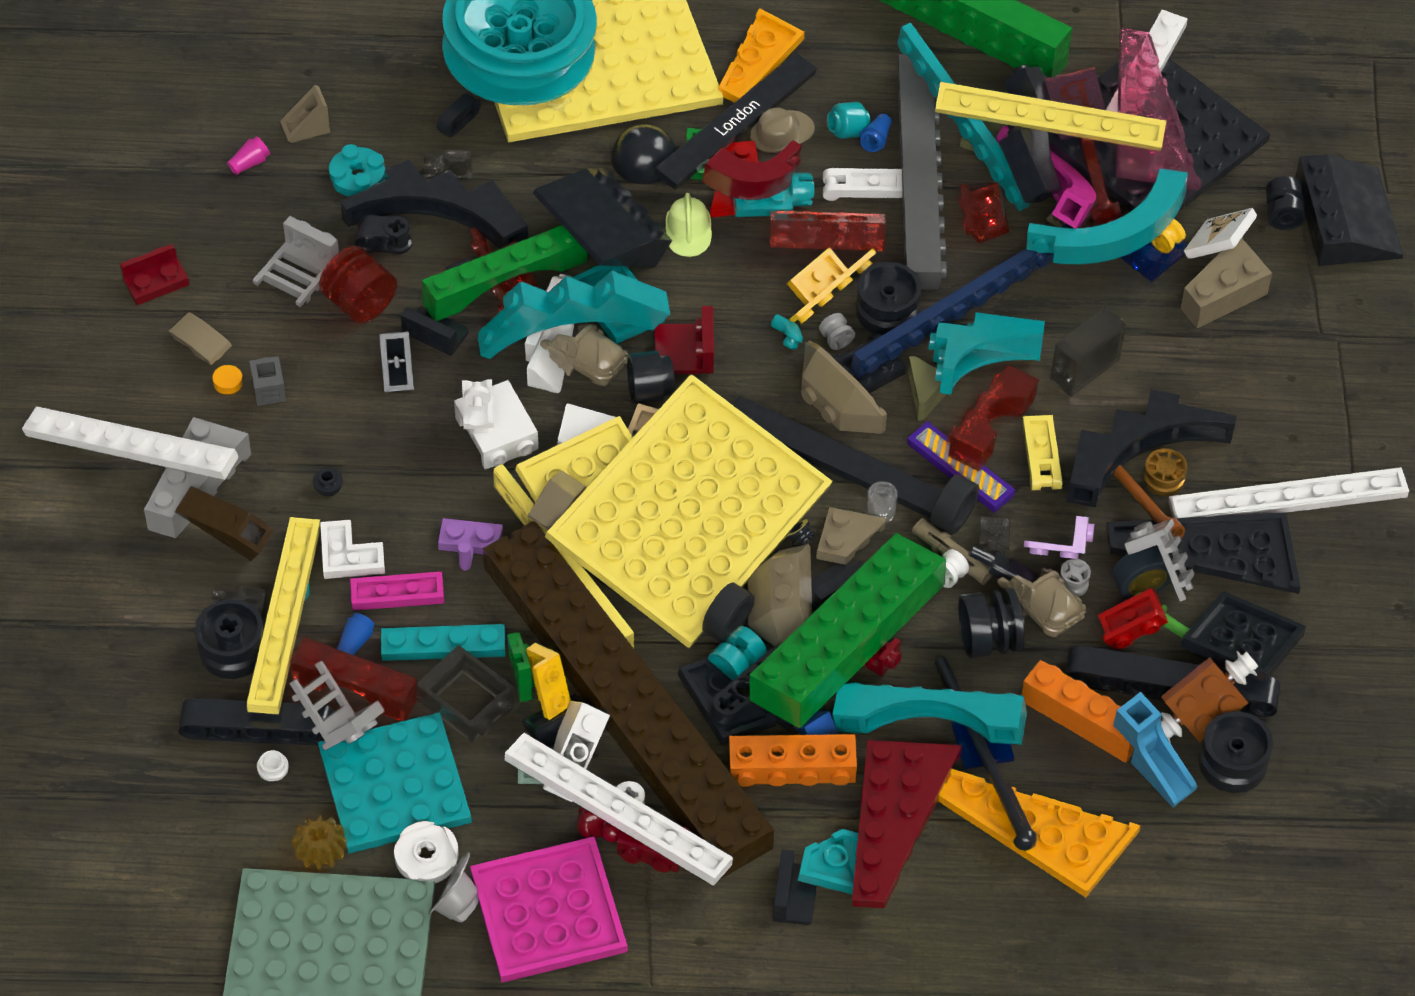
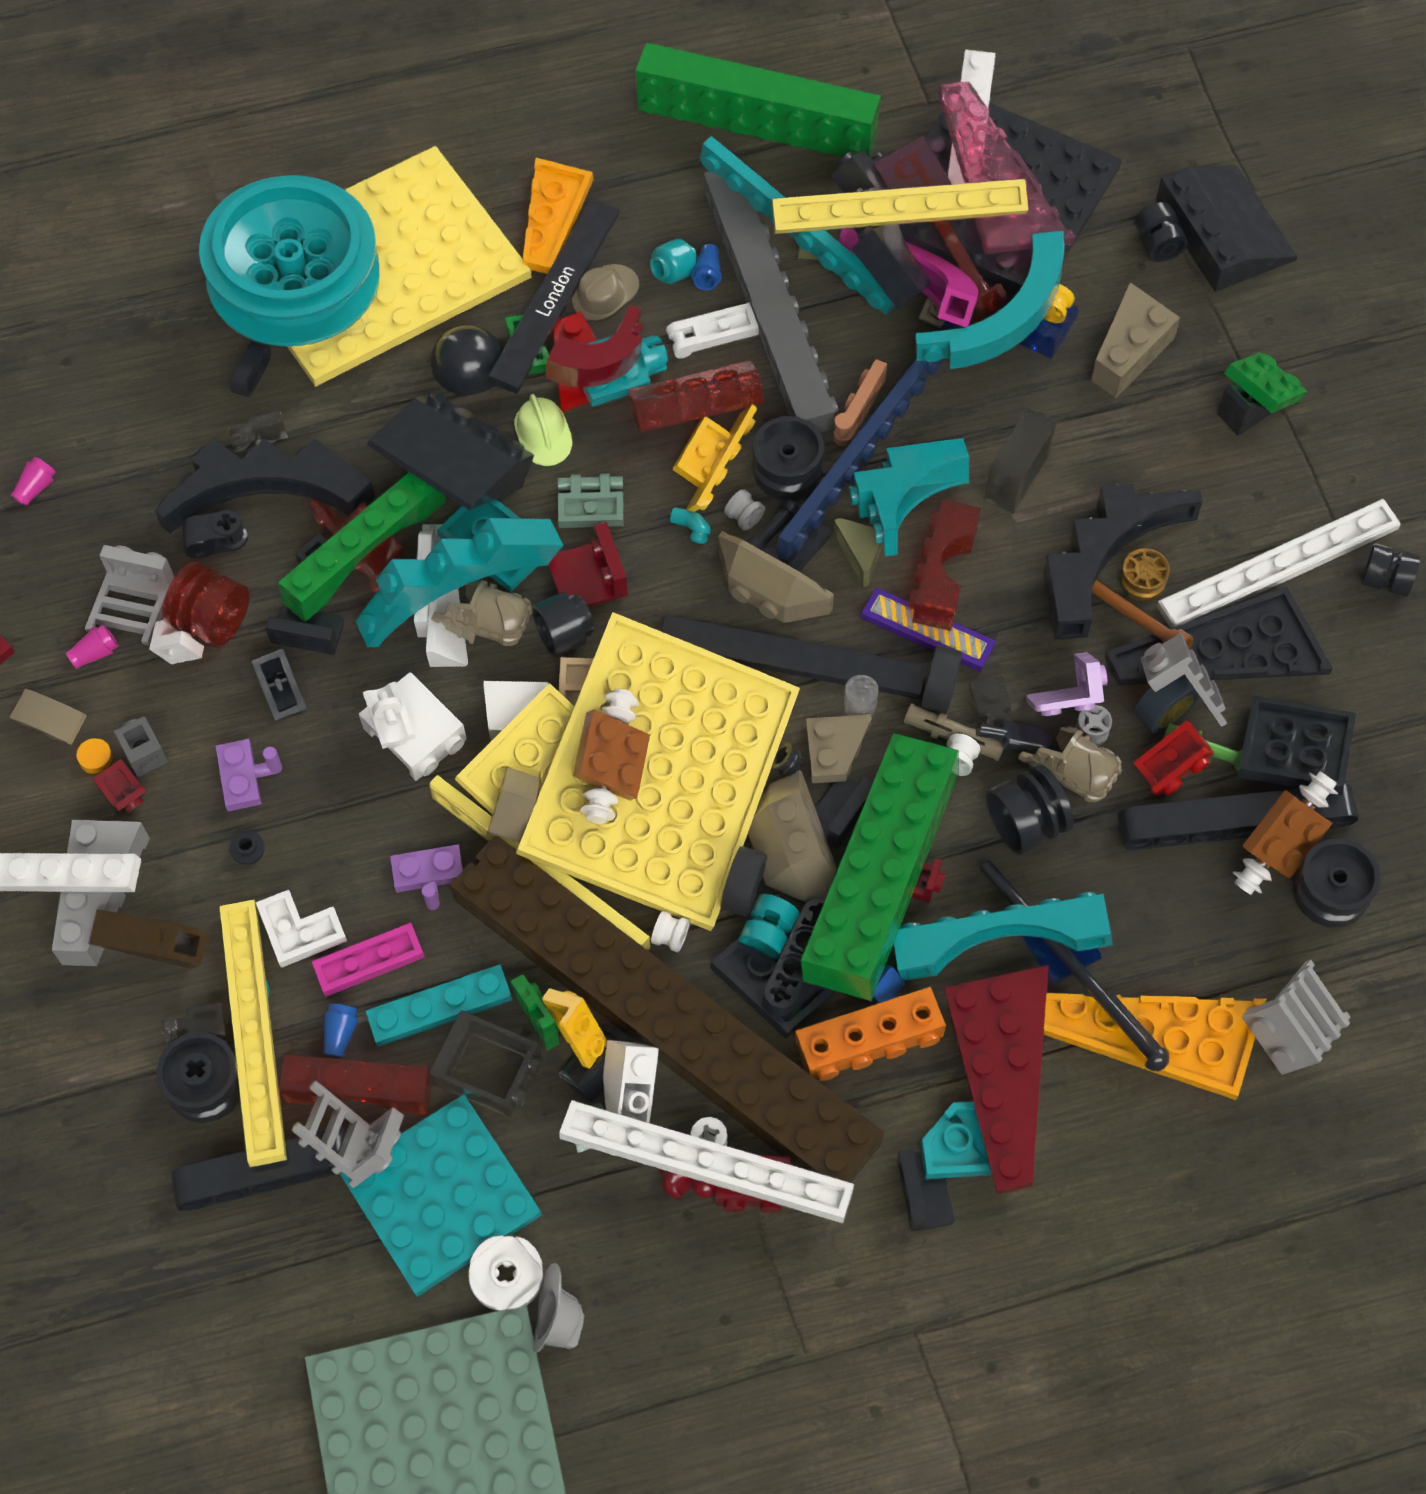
camera: 15 degrees left, 10 degrees up
white plate [257,750,289,781] -> none
dark tan slope [280,85,330,143] -> none
clear yellow gear [292,814,347,871] -> none
teal plate [329,144,385,197] -> none
dark pink plate [470,837,628,983] -> none
clear red bracket [959,182,1010,244] -> none
orange brick [1021,660,1134,763] -> none
light yellow plate [1022,415,1062,491] -> none
dark azure arch [1113,692,1197,808] -> none
white tile [1184,208,1257,259] -> none
none -> dark pink cone [66,624,119,669]
none -> dark red bracket [92,759,146,813]
none -> white bracket [149,620,204,664]
none -> medium lavender plate [216,739,282,811]
none -> sand green plate [558,473,624,528]
none -> dark orange plate [573,689,650,824]
none -> white wheel [651,911,690,953]
none -> nougat plate [833,359,887,446]
none -> black slope [1217,385,1272,436]
none -> green plate [1224,352,1308,413]
none -> light grey plate [1242,960,1350,1075]
none -> black wheel [1361,543,1421,597]

